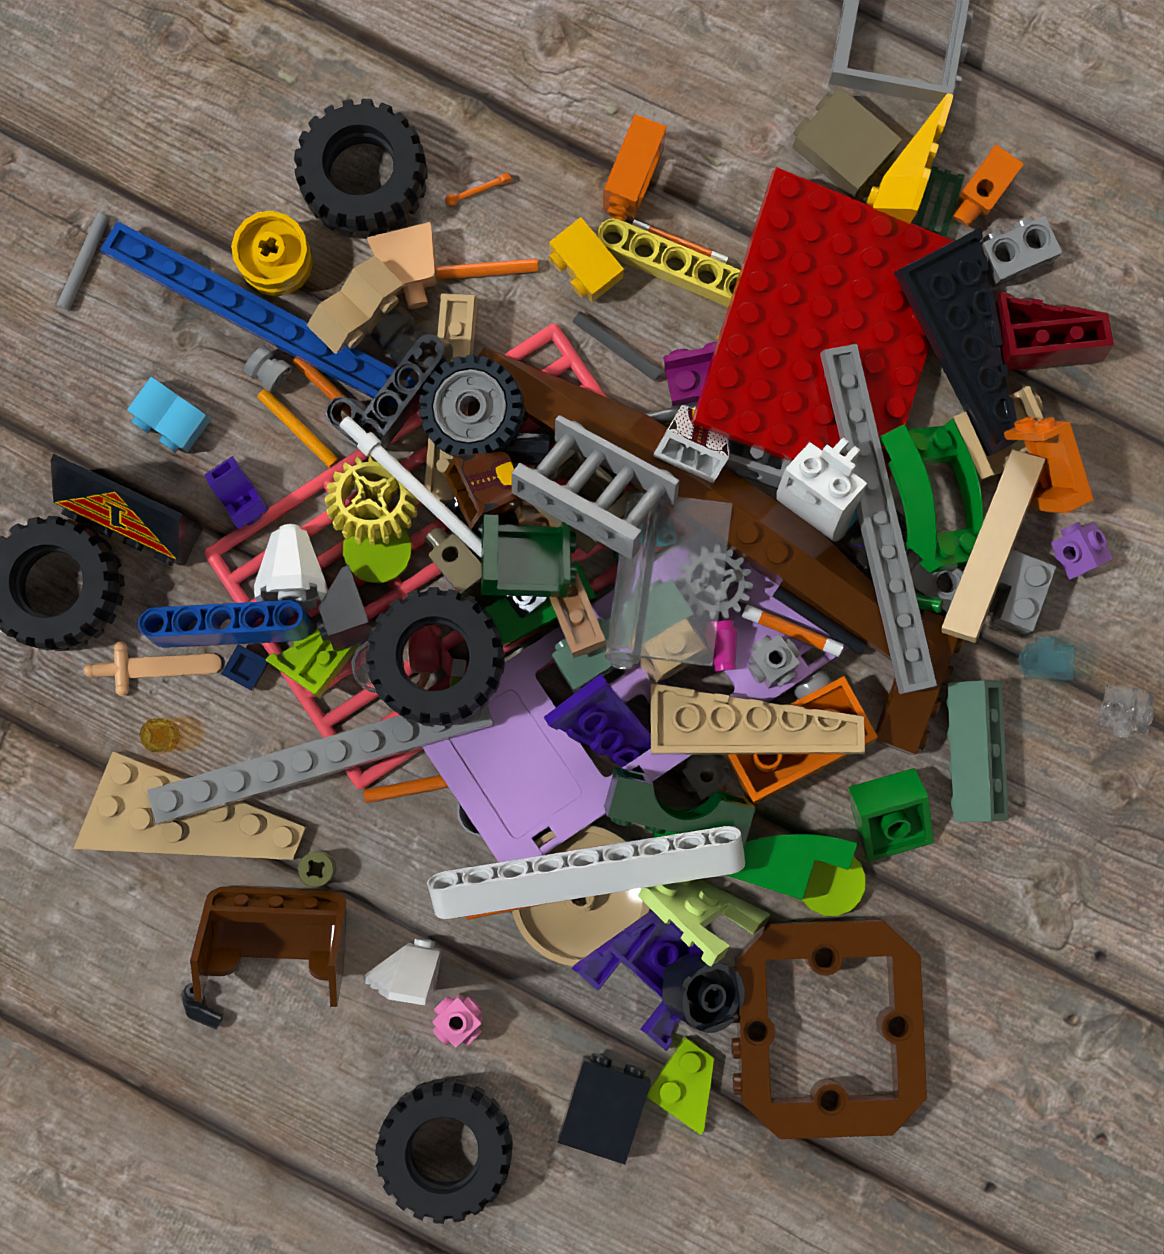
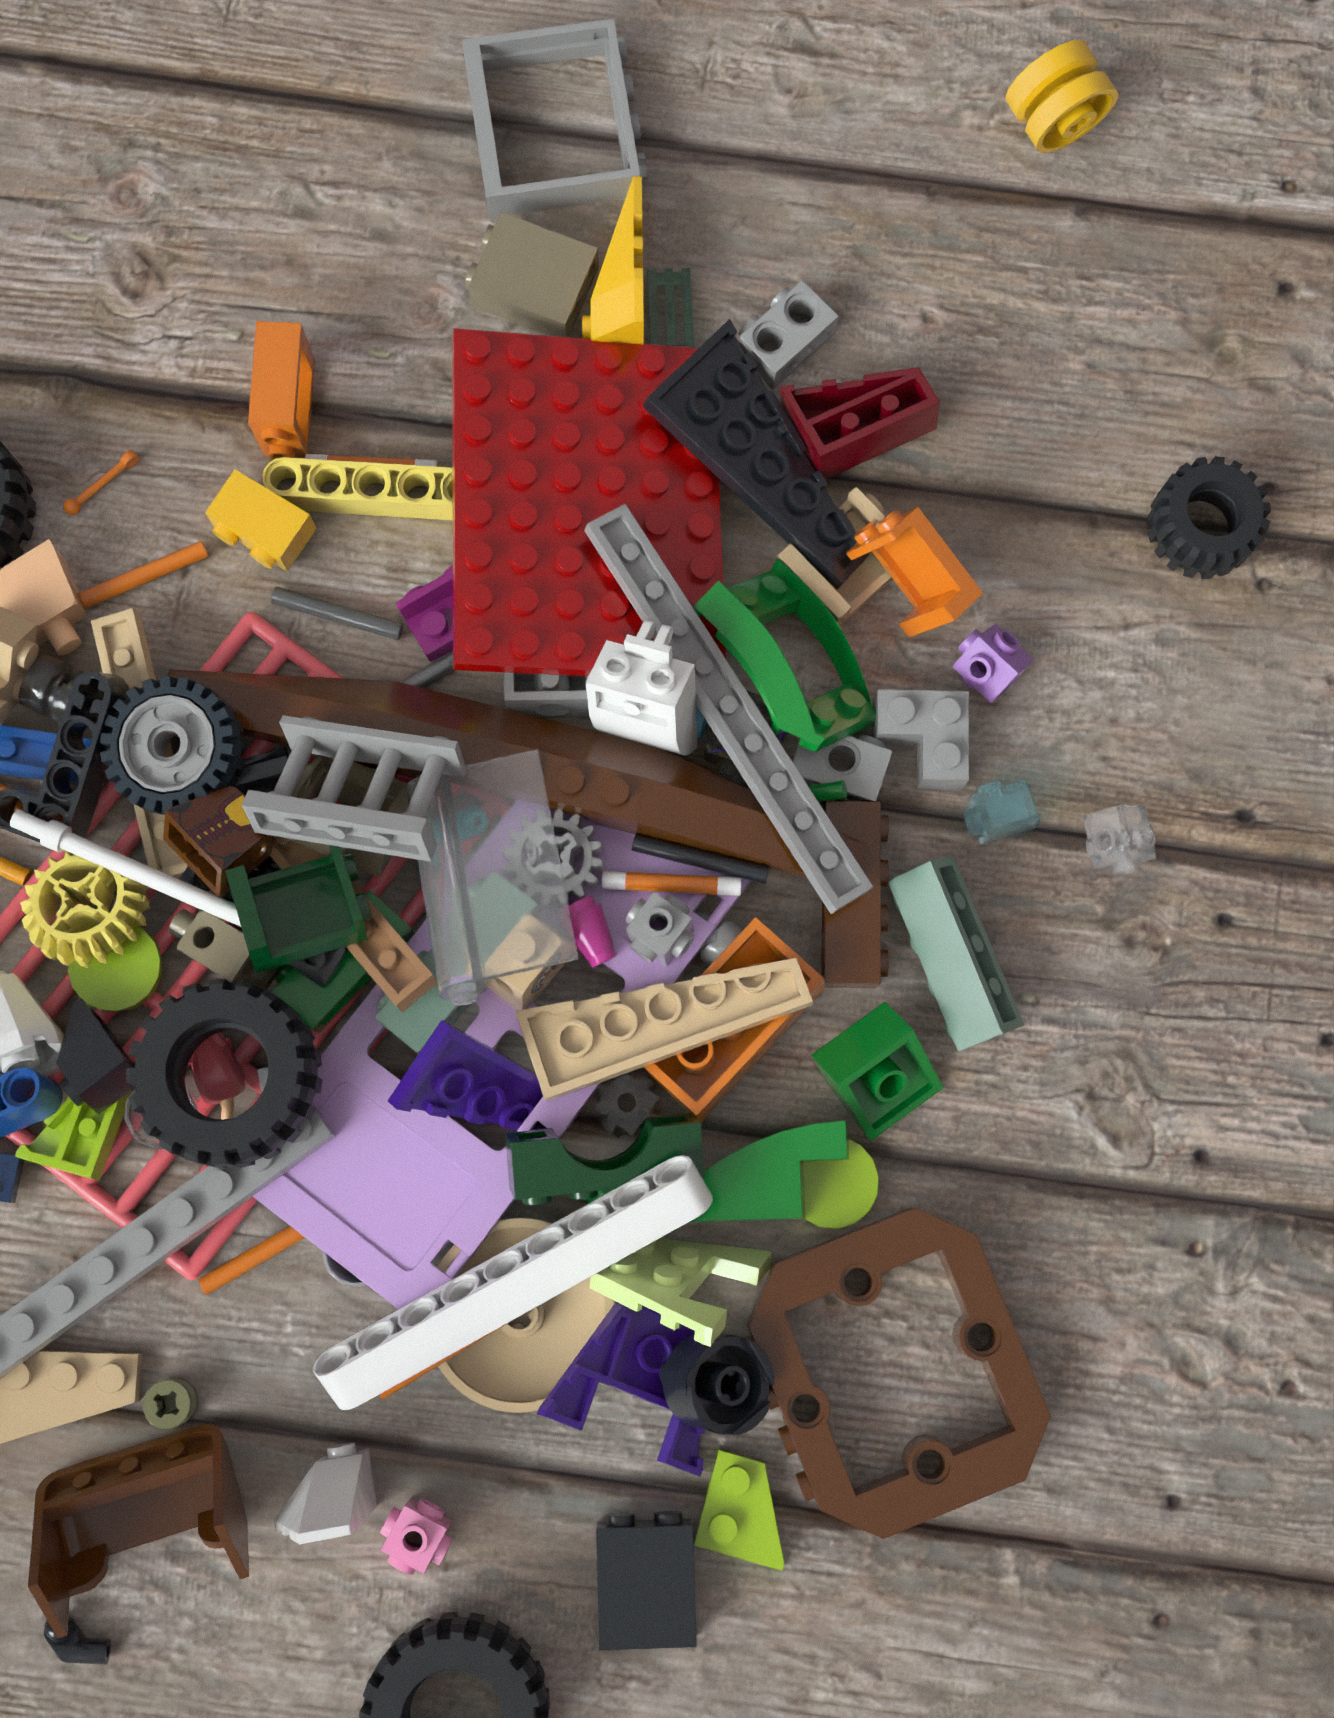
camera: 20 degrees left, 5 degrees down
white torso [653,405,729,483] -> none
tan tile [942,450,1046,643] -> none
orange torso [953,144,1024,228] -> none

